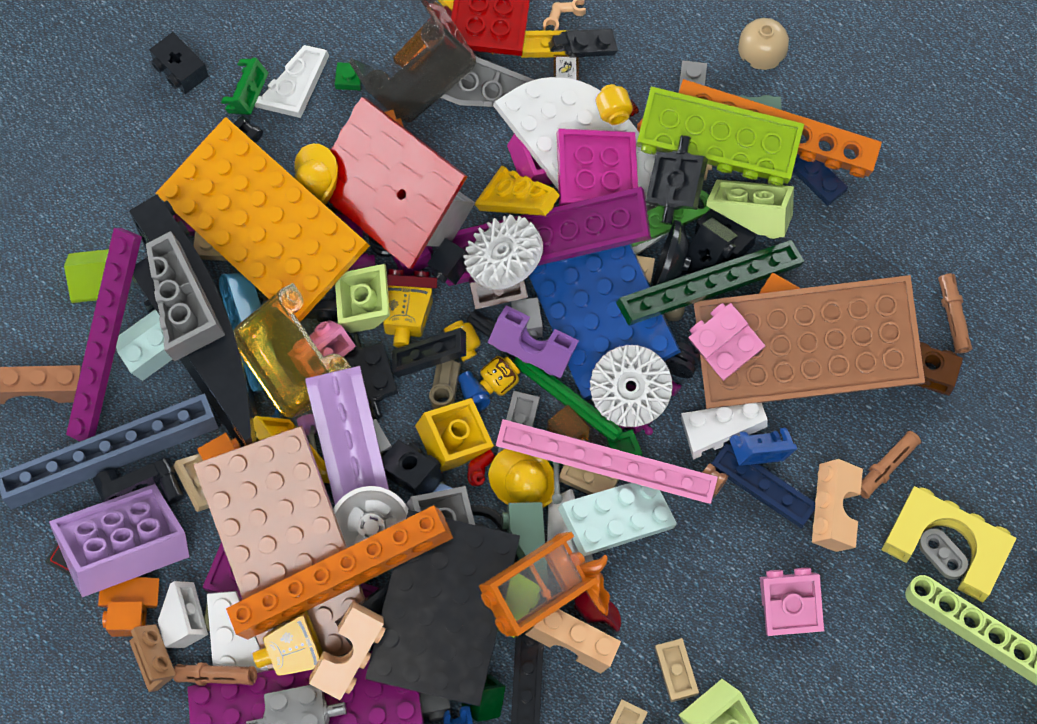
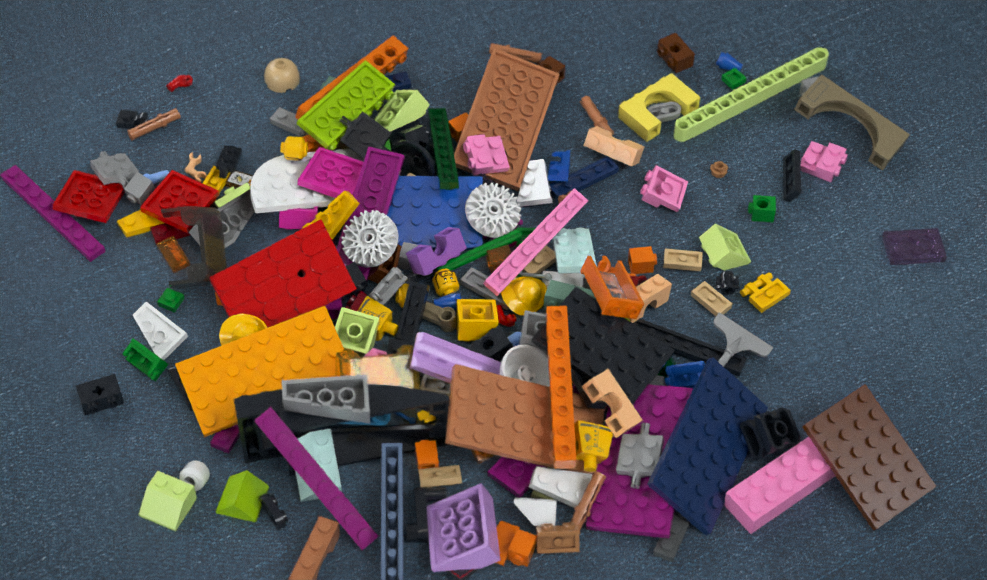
camera: 70 degrees left, 15 degrees down
none -> yellowish green slope [139,471,197,532]
none -> white head [179,461,210,491]
none -> yellowish green plate [214,182,251,208]
none -> black plate [259,493,288,531]
none -> light grey hinge [368,267,408,305]
none -> orange brick [628,246,657,274]
none -> medium nougat plate [710,161,728,178]

